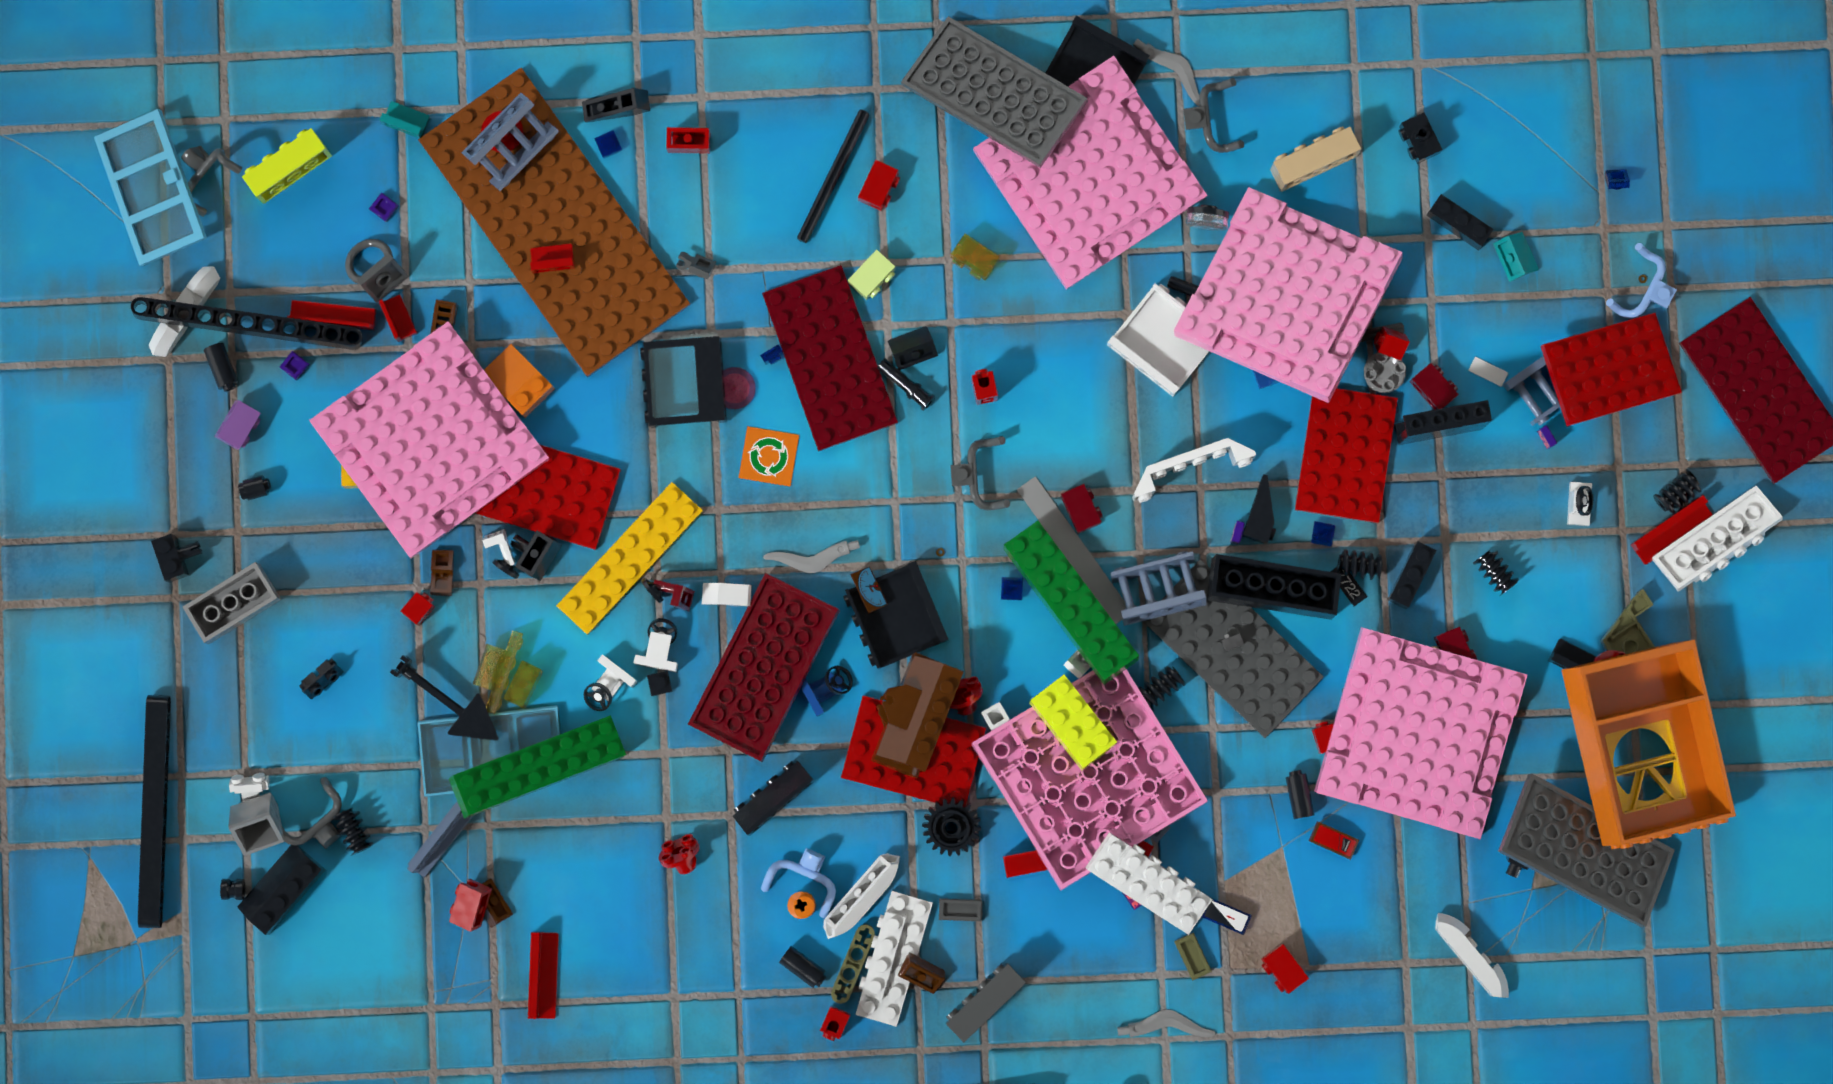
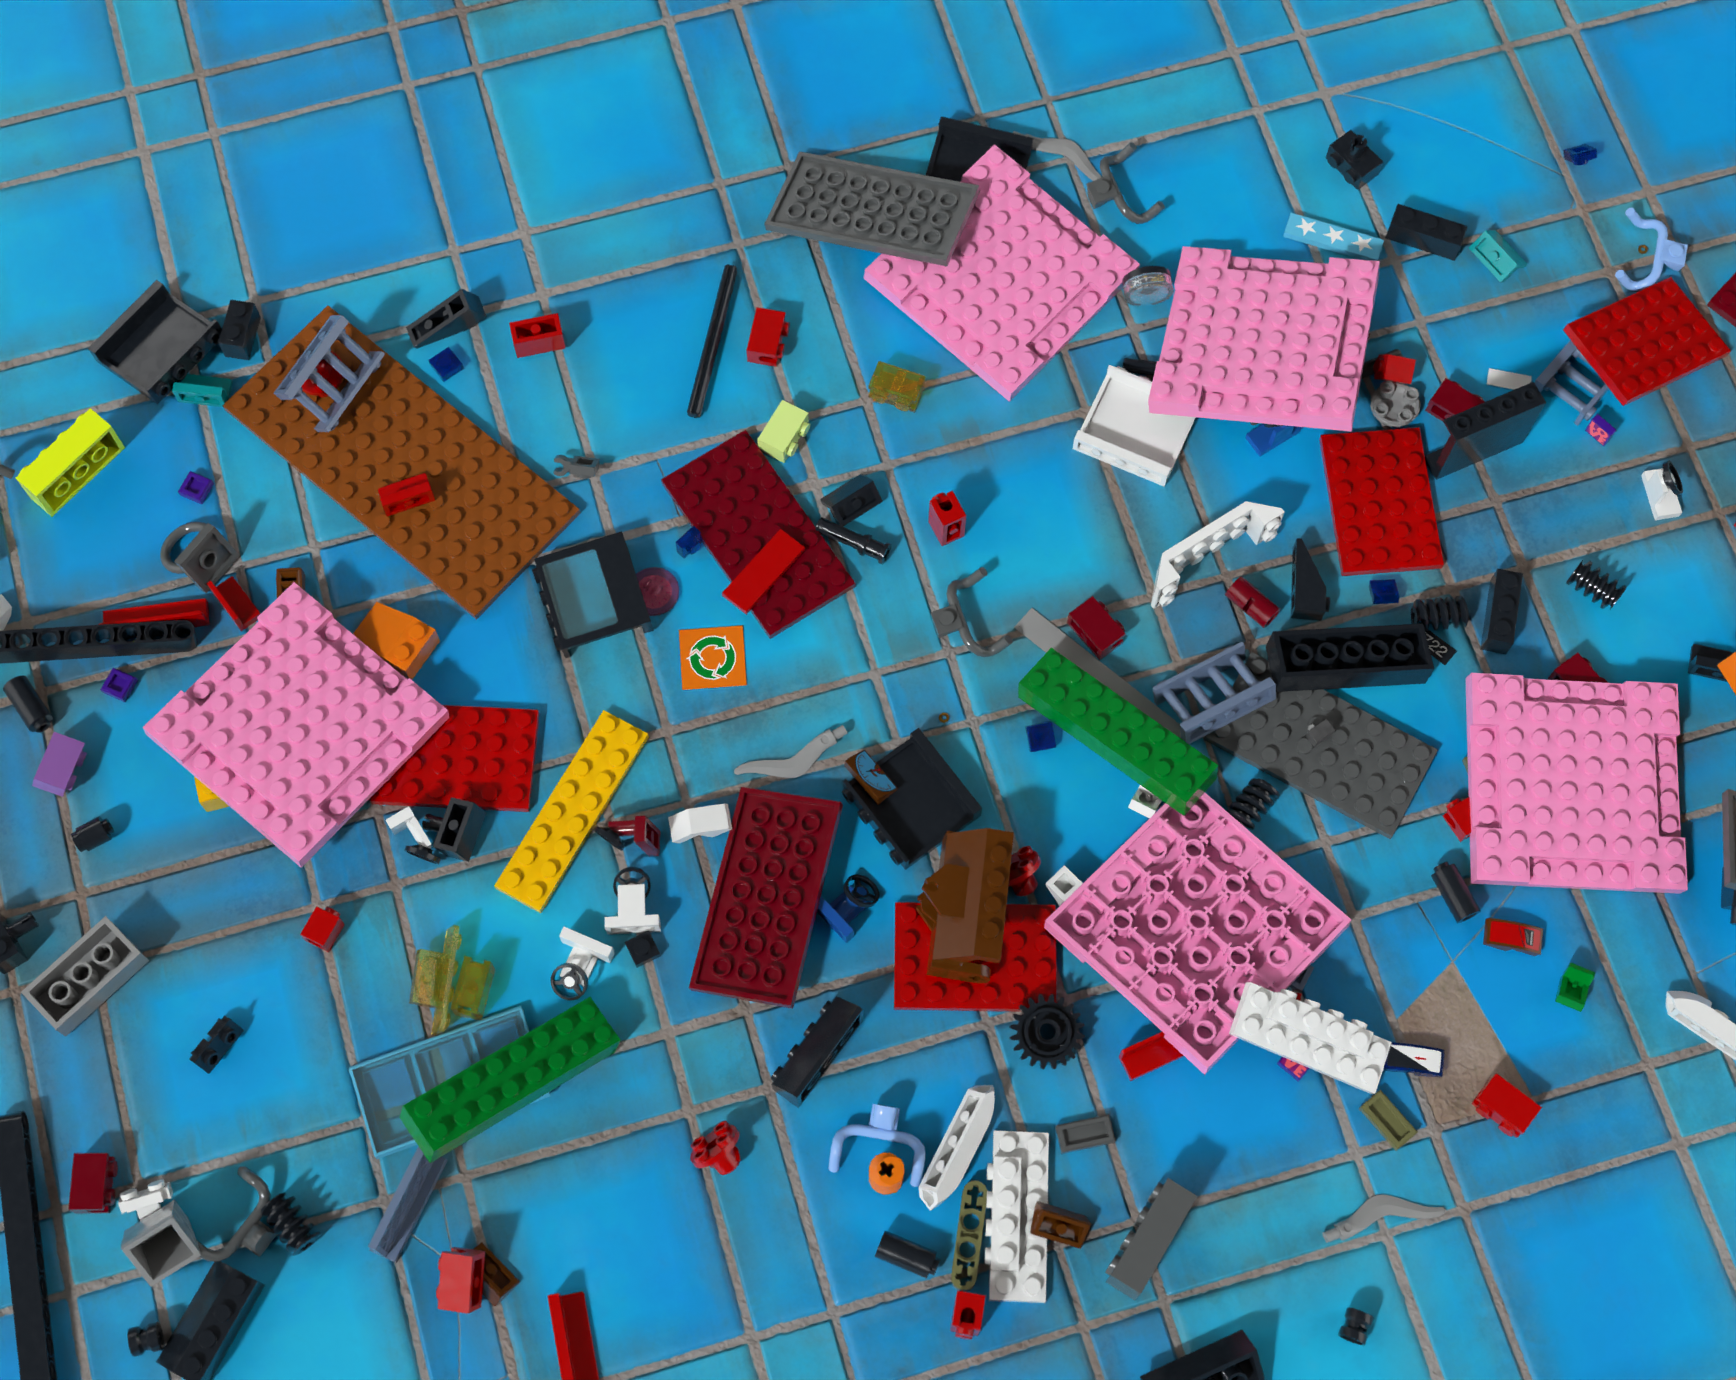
camera: 20 degrees left, 15 degrees down
black piece [390,655,499,741] -> none
reddish brown slope [430,550,454,596] -> none
neon yellow brick [1029,674,1117,771] -> none
dark purple tile [1230,521,1245,545] -> none
tan brick [1270,126,1361,192] -> none
none -> dark red brick [68,1153,118,1214]
none -> black panel [88,280,222,404]
none -> black brick [218,299,261,360]
none -> red piece [722,529,805,615]
none -> dark red pin [1225,576,1281,628]
none -> medium azure tile [1283,213,1384,261]
none -> green bracket [1555,963,1595,1012]

